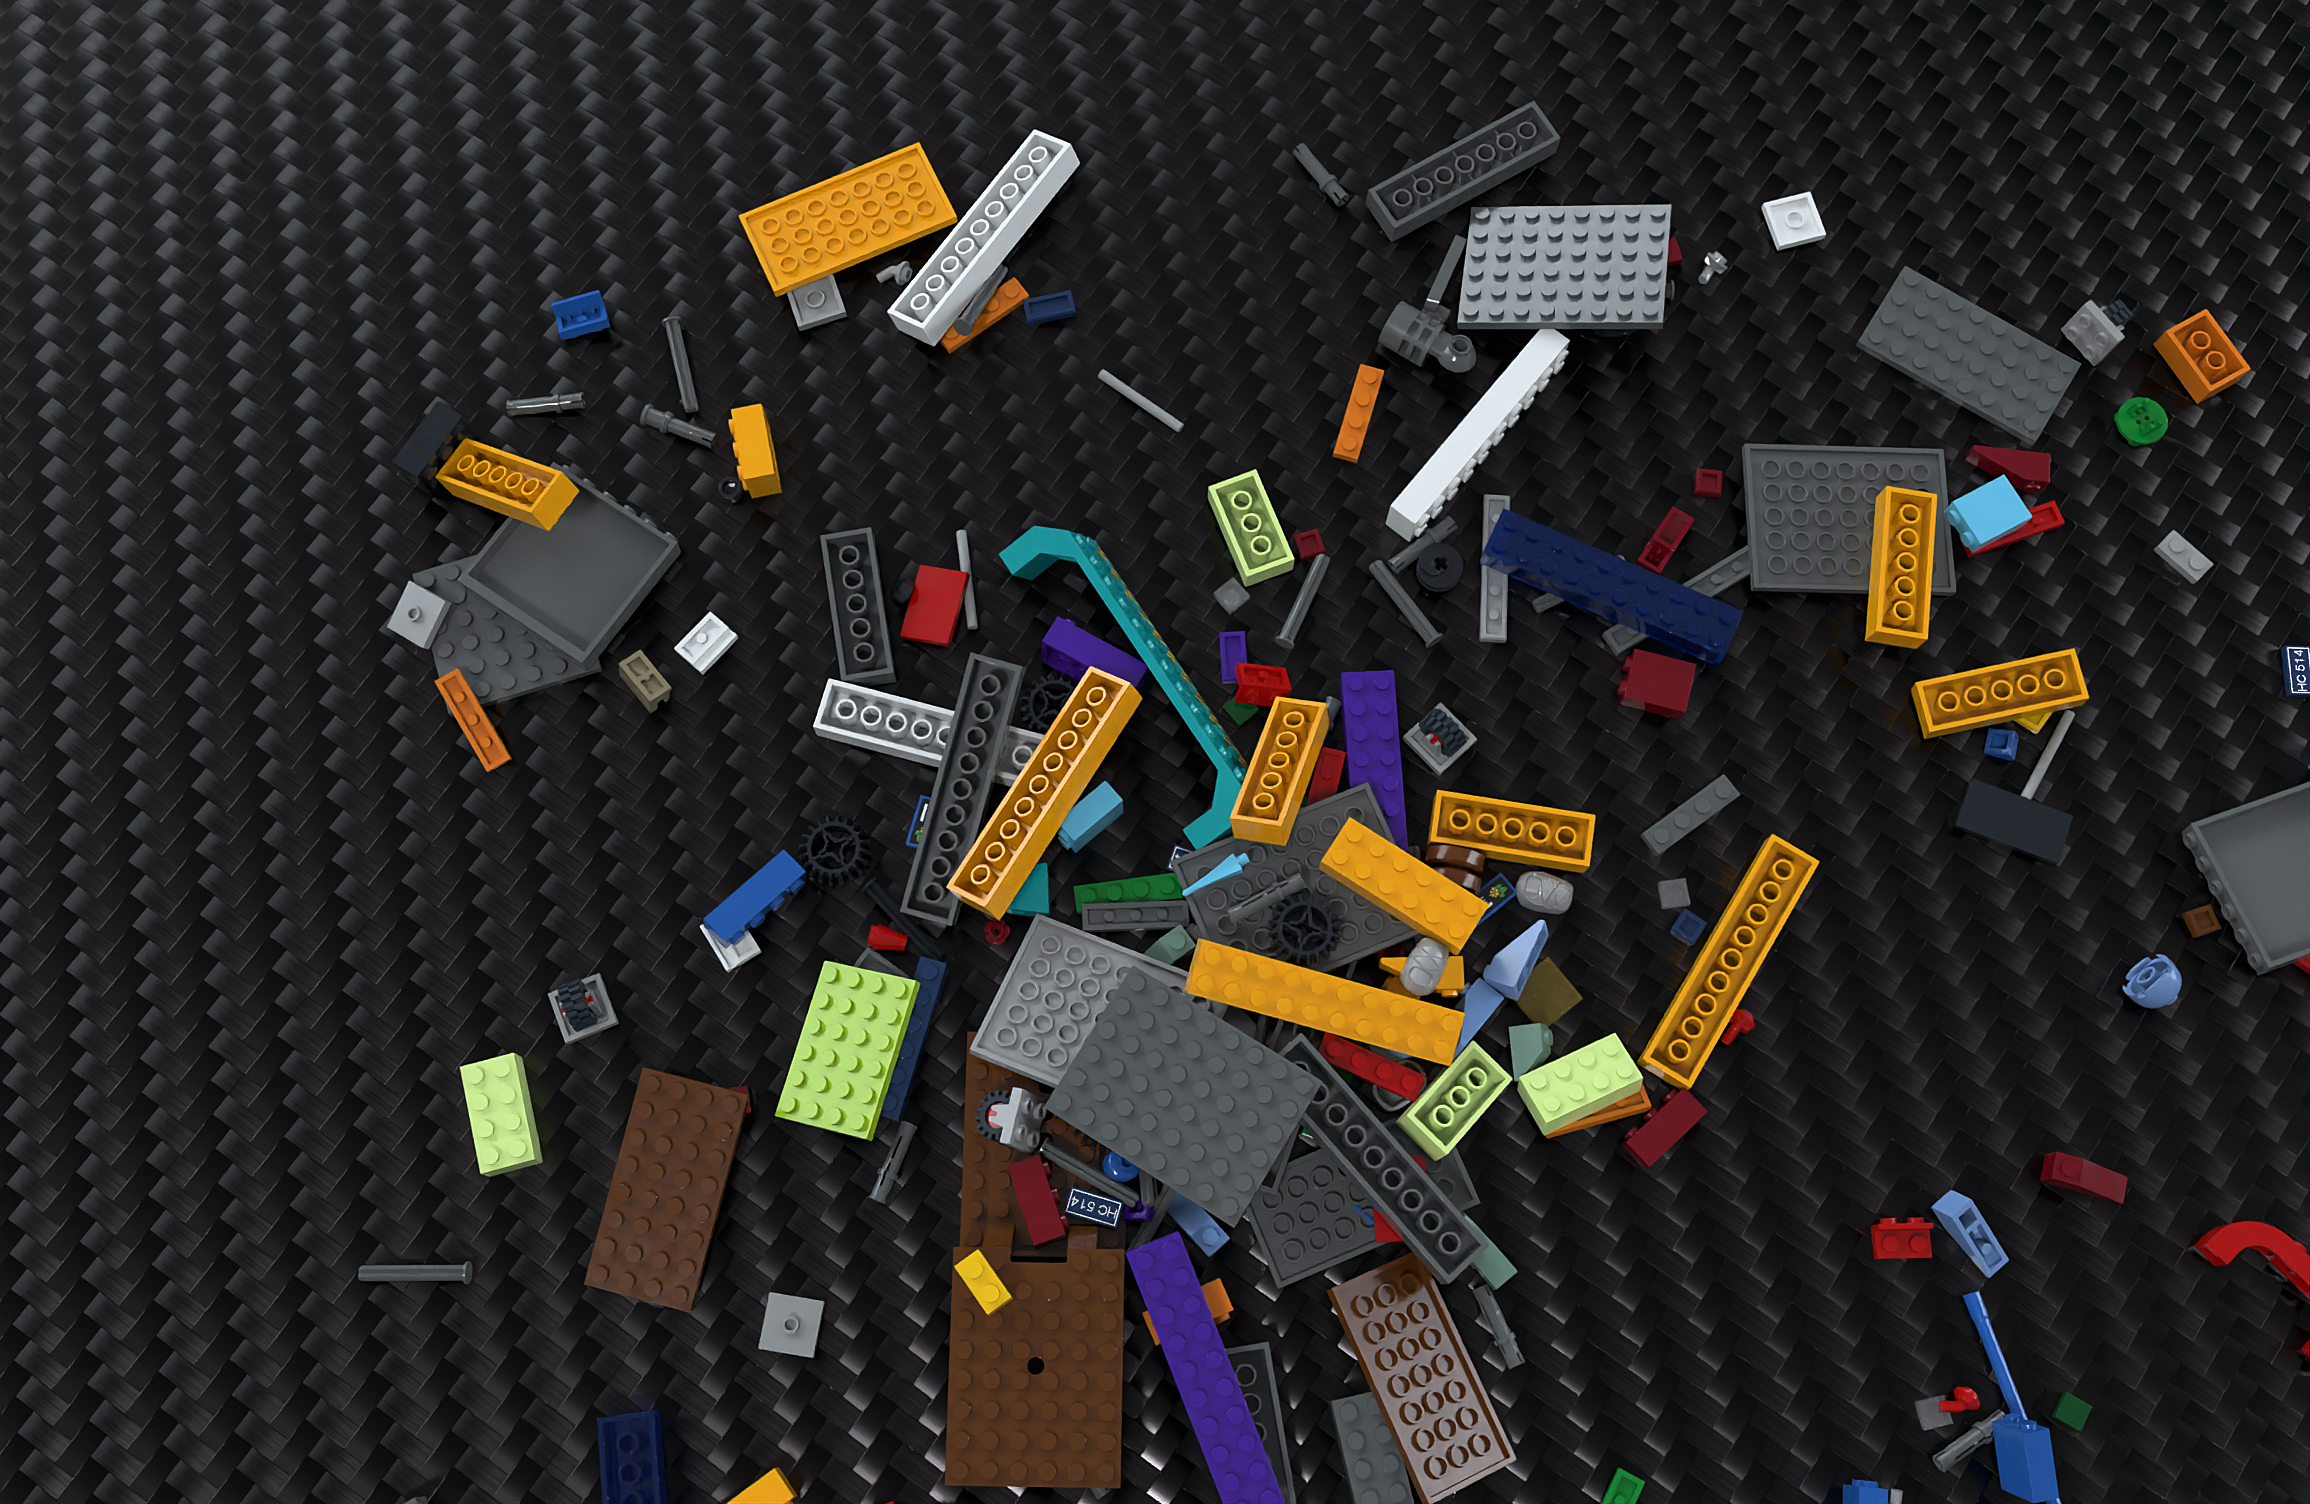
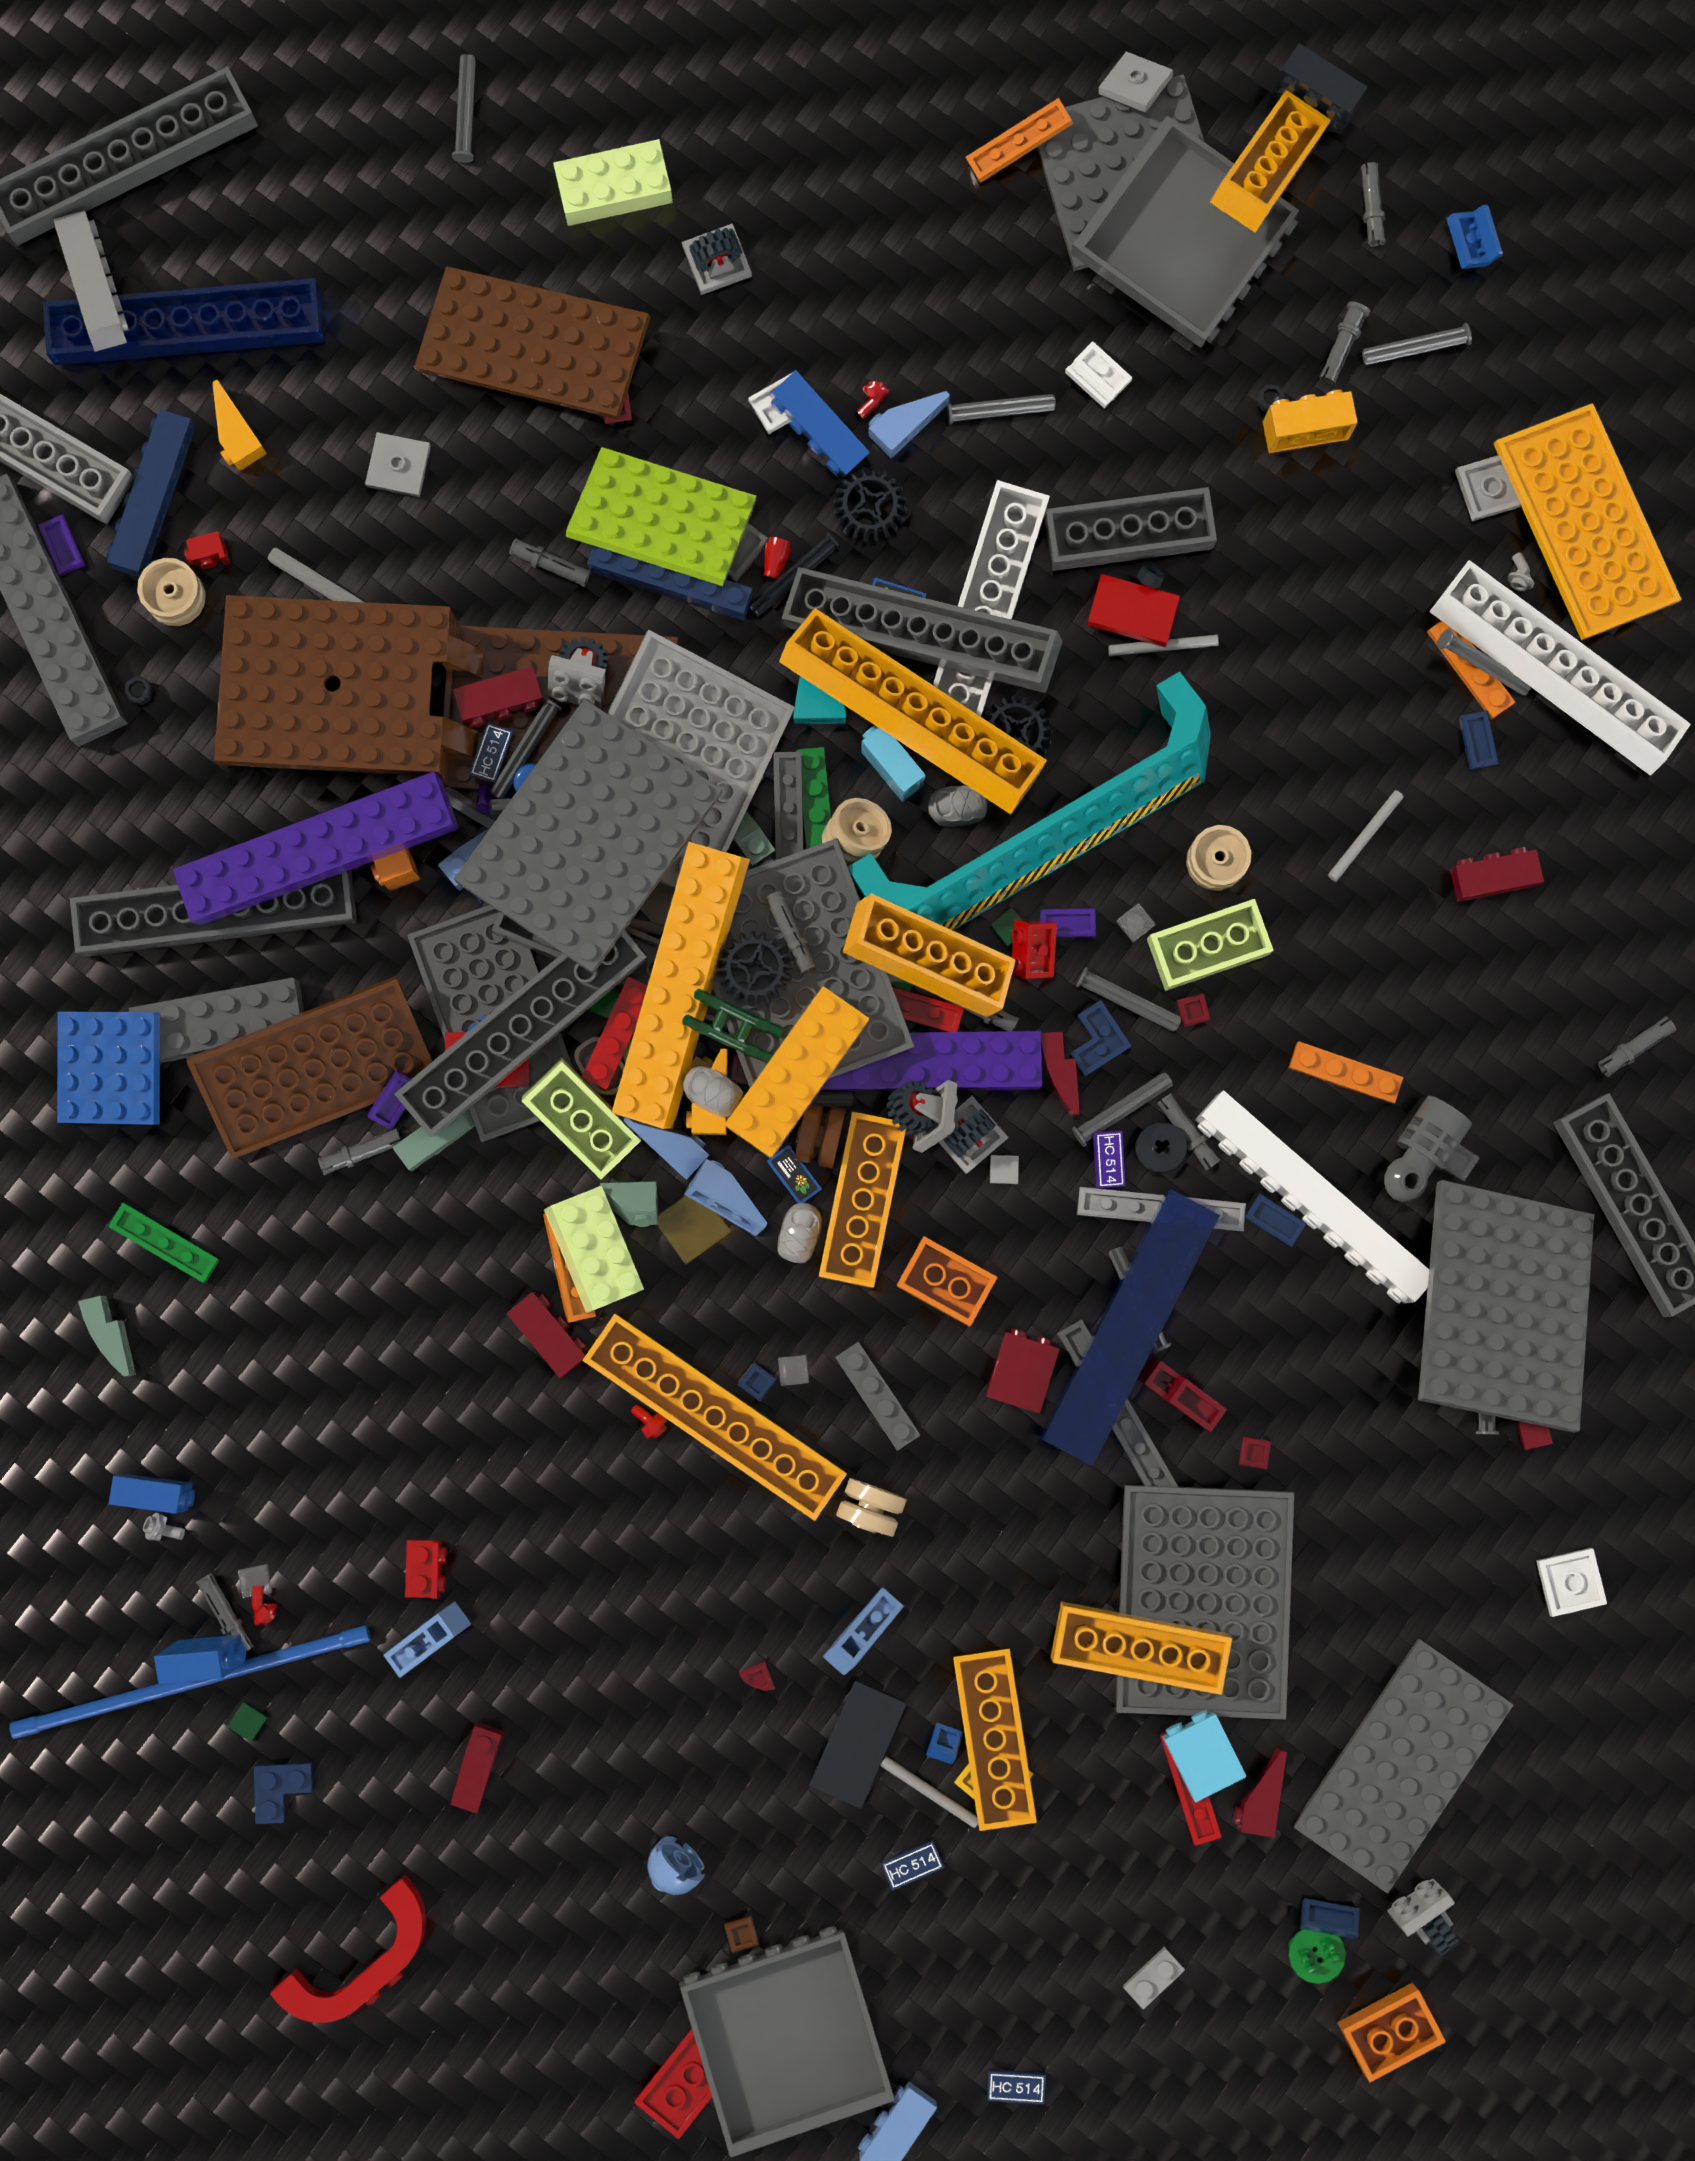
camera: 90 degrees right, 10 degrees up
dark tan hinge [619,650,672,713] -> none
yellow brick [954,1249,1013,1316] -> none
dark red plate [984,919,1010,945] -> none
dark purple brick [1041,617,1149,695] -> none
medium azure piece [1182,853,1250,896] -> none
dark grey beam [1423,235,1468,313] -> none
light grey plate [1698,251,1728,284] -> none
none -> dark blue plate [254,1762,313,1824]
none -> light grey axle [268,548,363,602]
none -> dark purple tile [367,1069,412,1131]
none -> dark green piece [682,988,785,1064]
none -> dark red tile [739,1661,775,1691]
none -> tan wheel [822,798,892,867]
none -> medium blue slope [823,1588,903,1675]
none -> tan wheel [836,1478,907,1537]
none -> red plate [857,381,890,418]
none -> medium blue slope [868,391,950,459]
none -> dark blue tile [881,1840,944,1890]
none -> plate [887,1080,958,1153]
none -> orange brick [896,1237,997,1327]
none -> light grey piece [928,786,987,827]
none -> dark grey axle [947,394,1056,424]
none -> light grey tile [990,1155,1019,1184]
none -> dark red slope [1041,1032,1079,1117]
none -> dark blue plate [1069,1000,1131,1077]
none -> dark purple tile [1093,1130,1125,1188]
none -> tan wheel [1186,825,1251,891]
none -> dark blue tile [1245,1194,1307,1247]
none -> dark blue tile [1300,1898,1360,1939]
none -> dark red brick [1450,847,1544,902]

